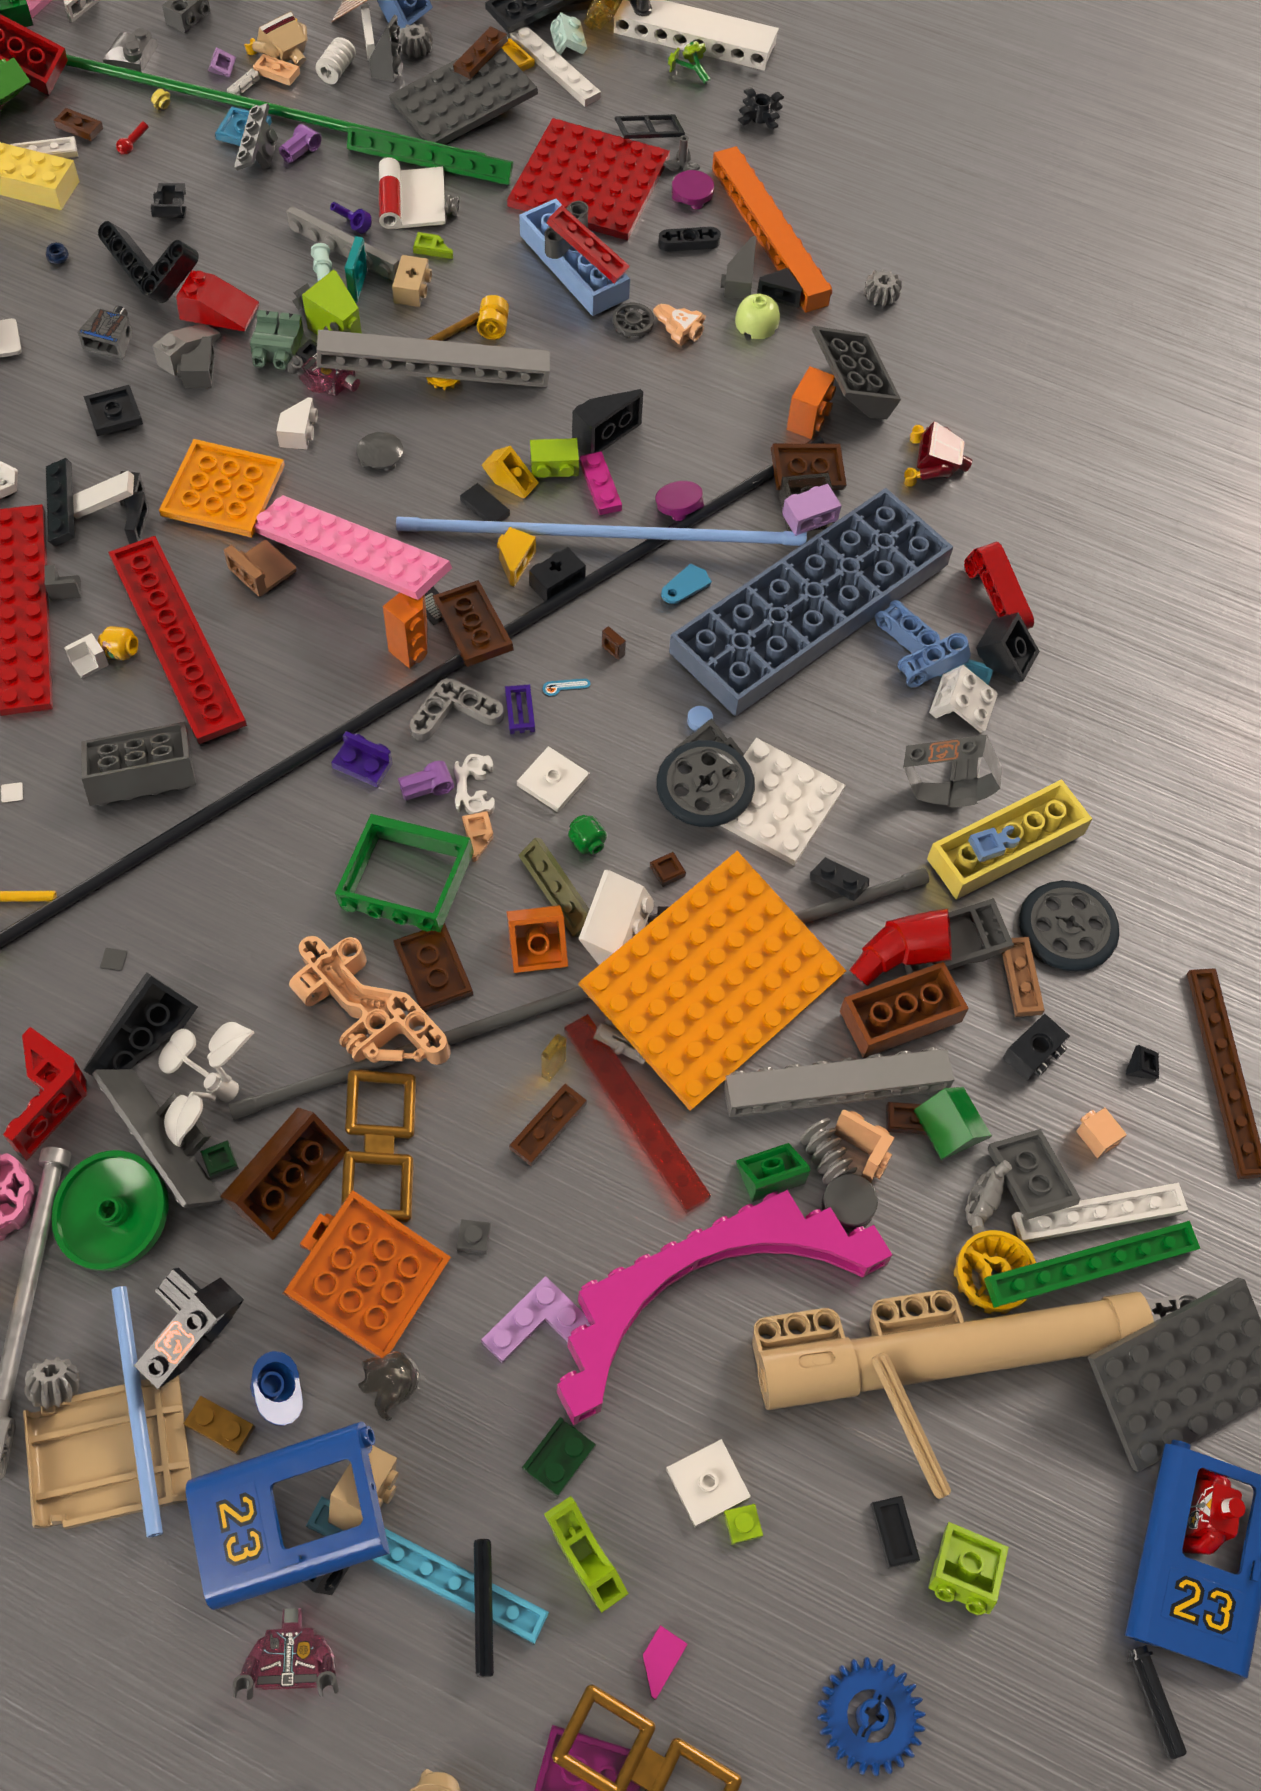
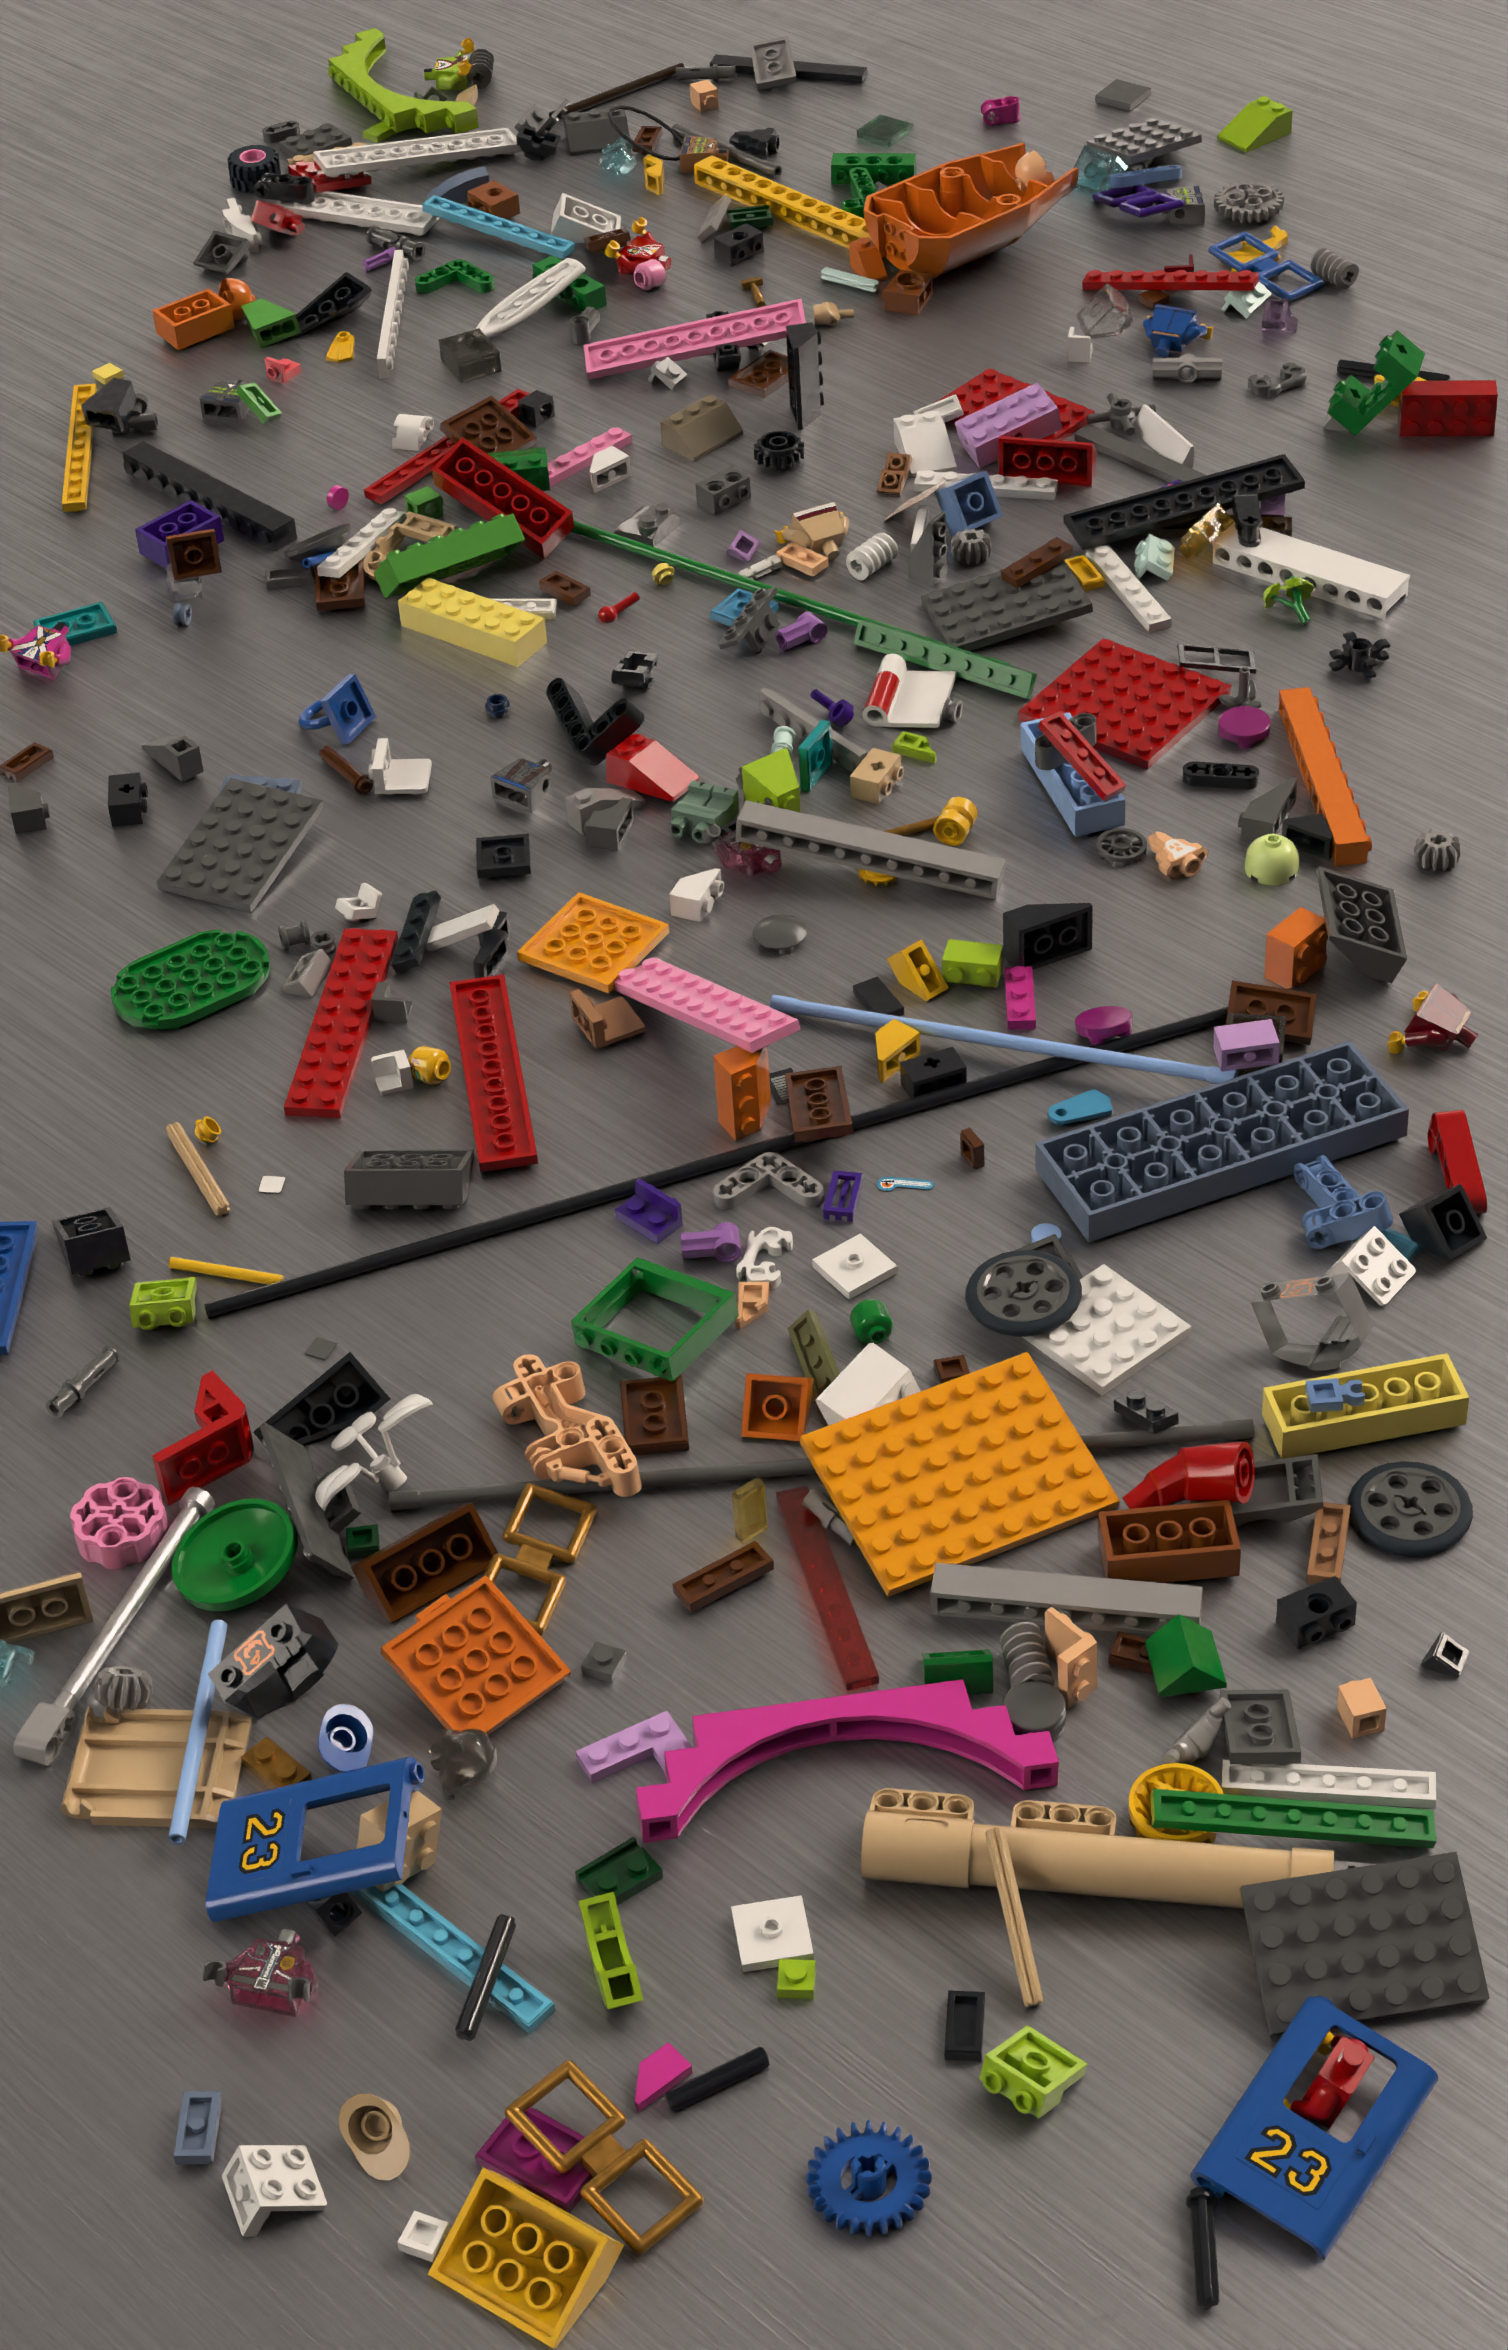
camera: 25 degrees right, 20 degrees down
none -> black axle [666,2047,770,2111]

